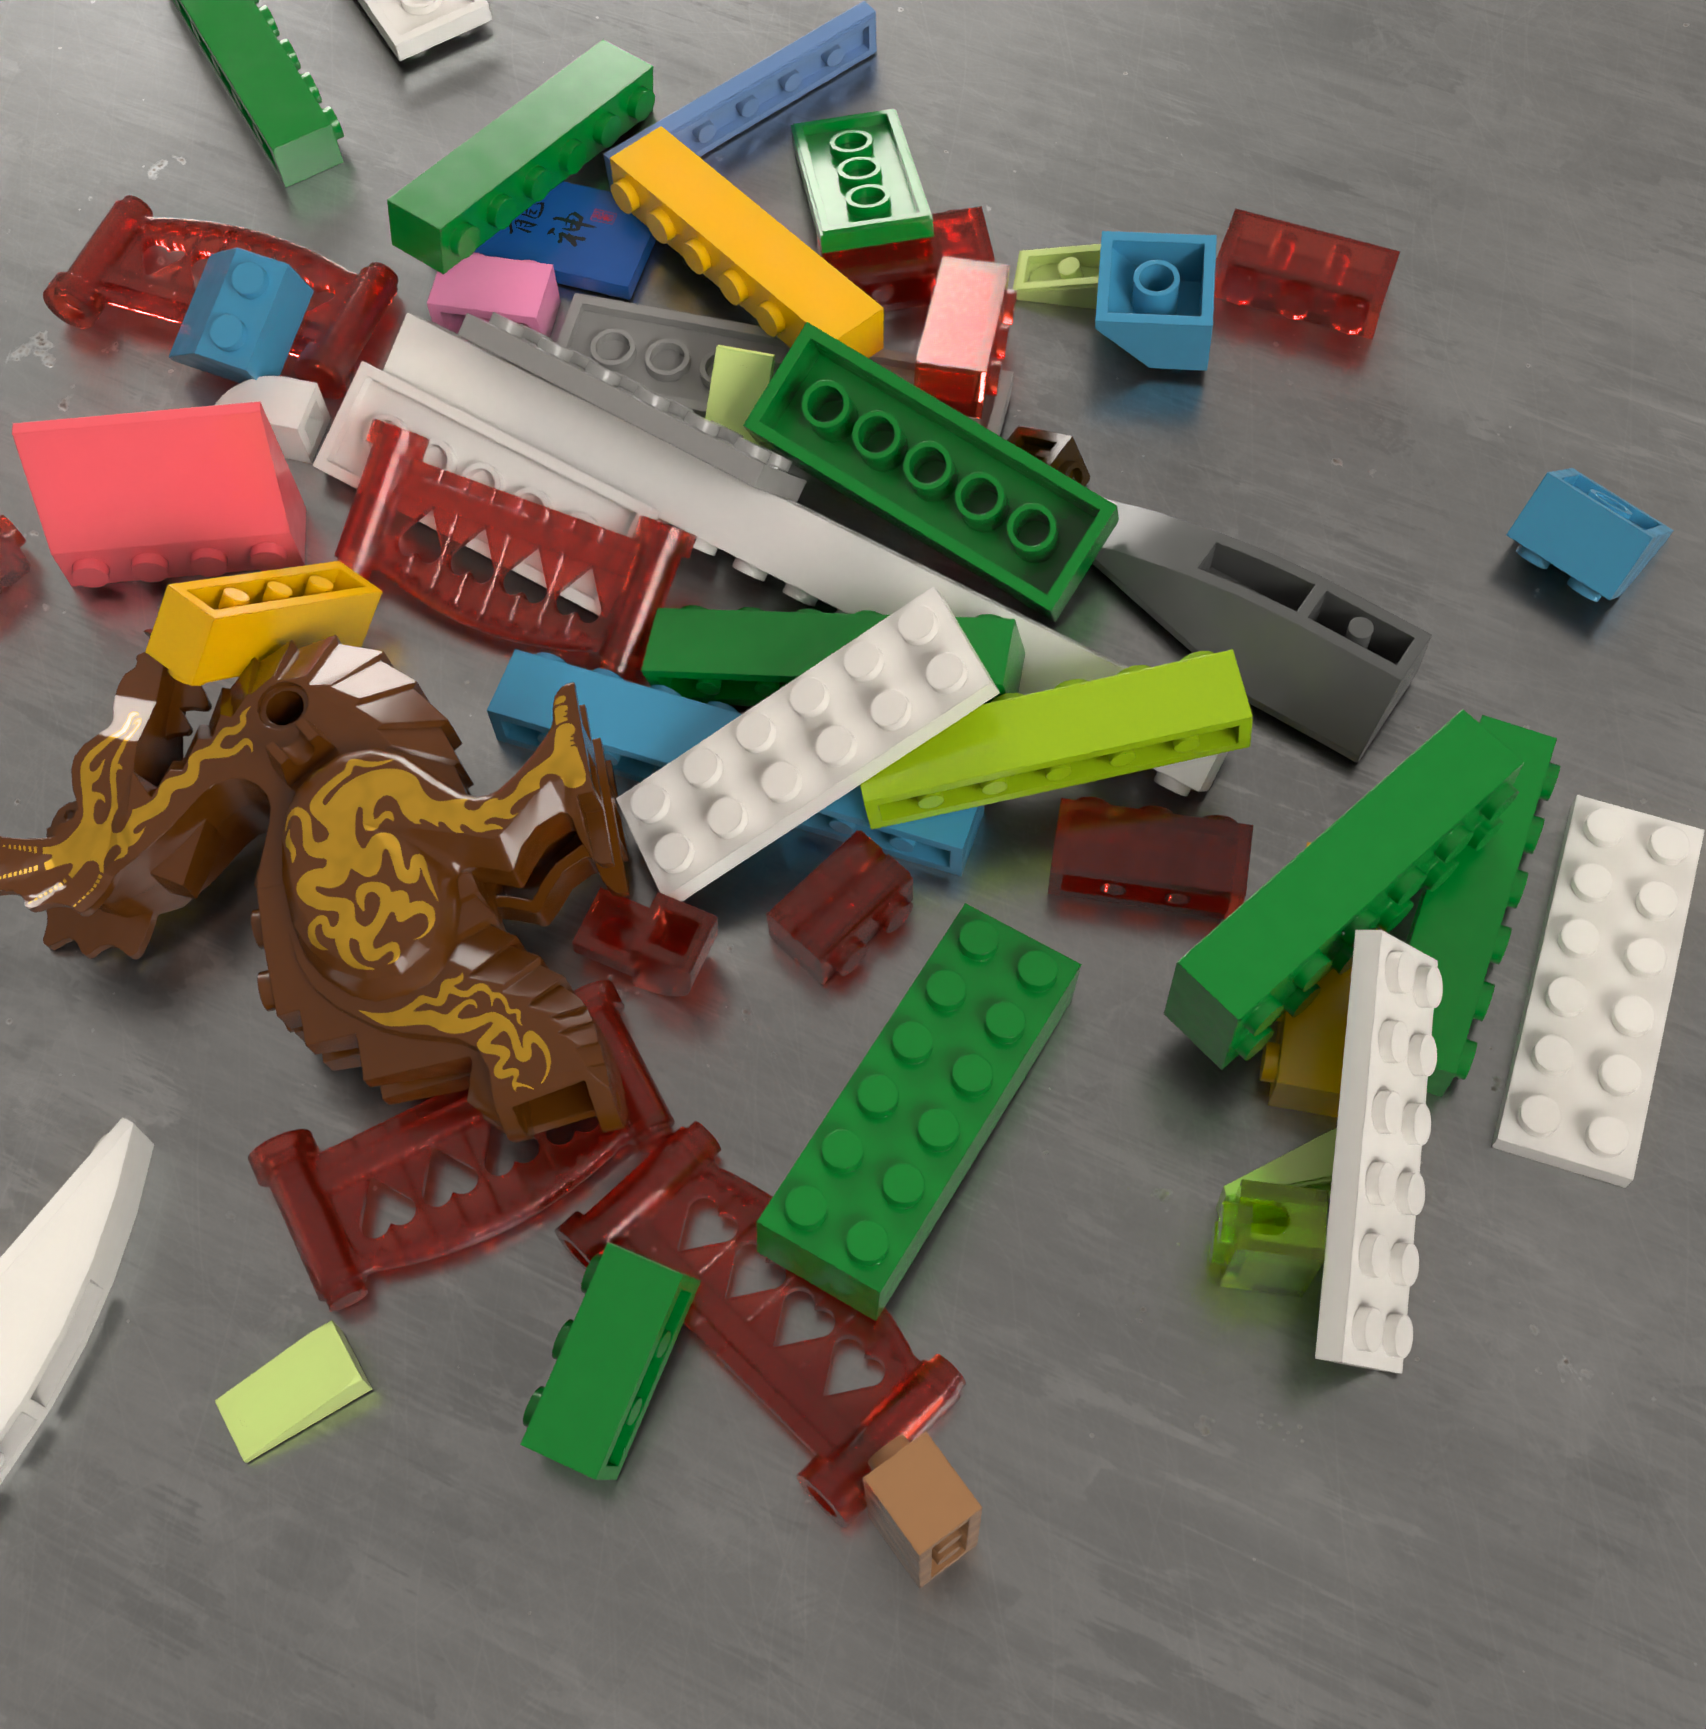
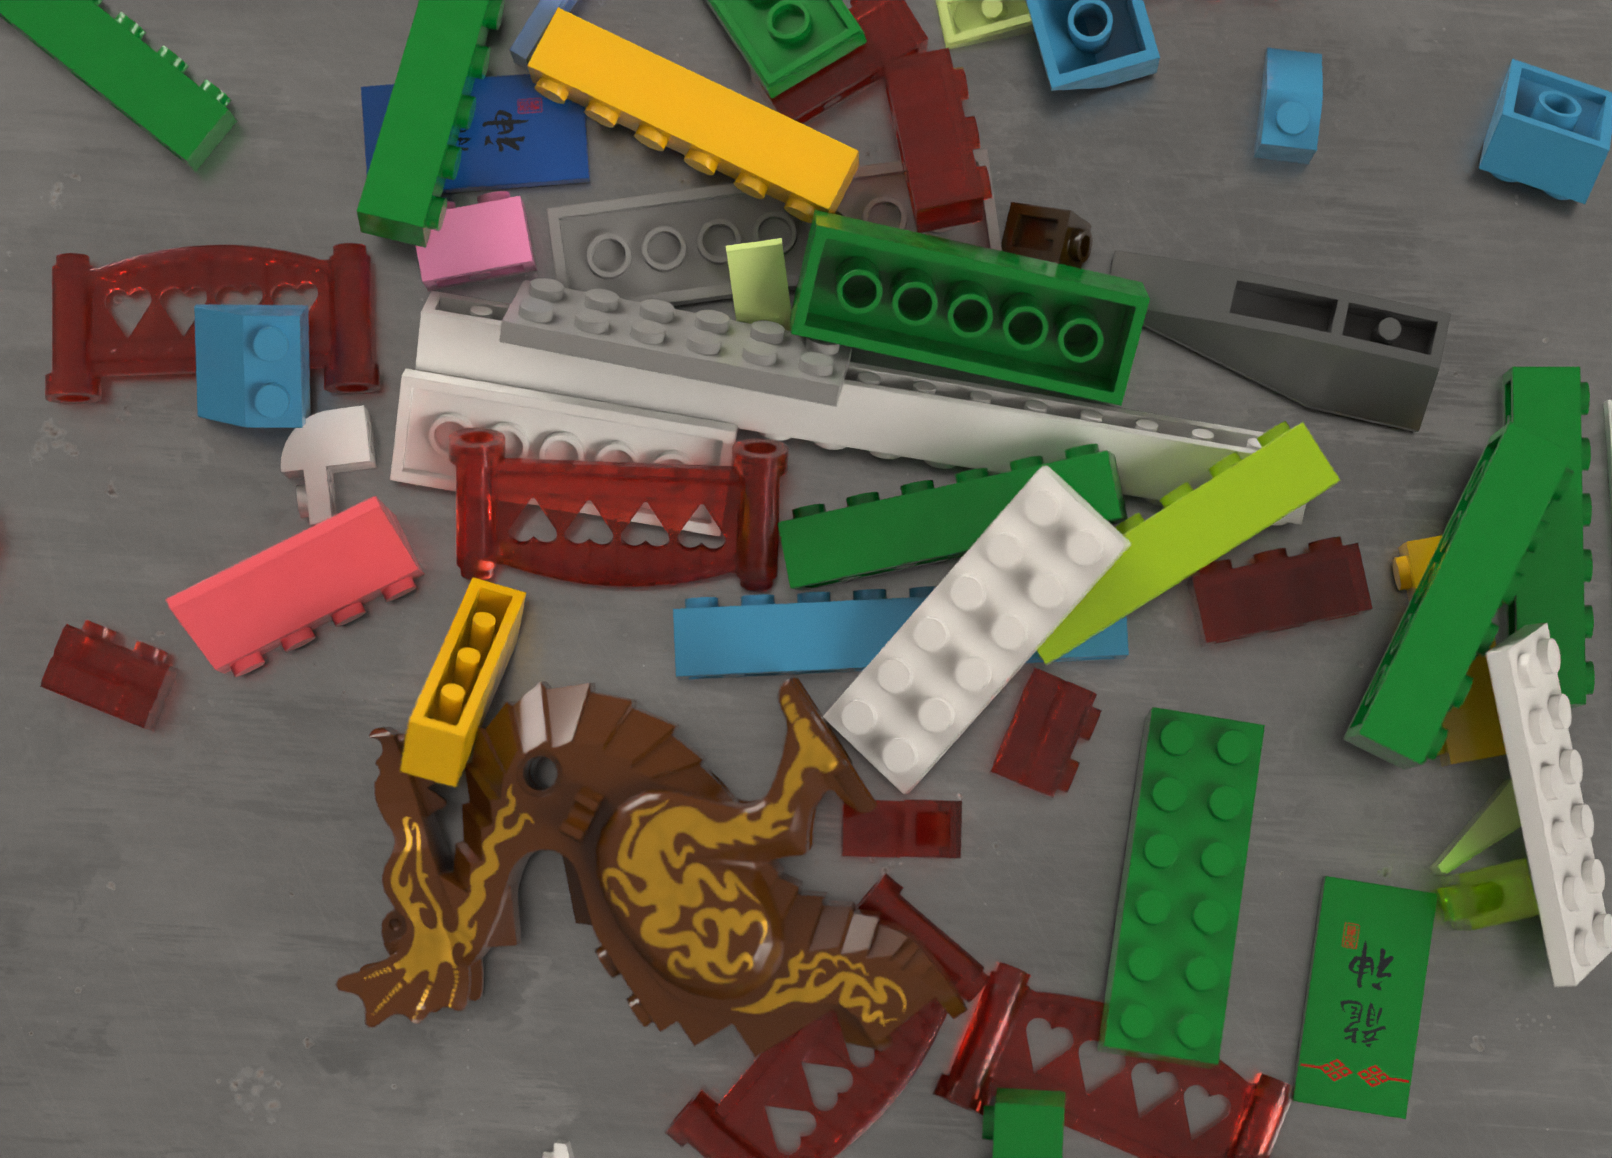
camera: 20 degrees left, 20 degrees up
none -> dark azure slope [1254,47,1323,164]
none -> green tile [1291,876,1438,1119]

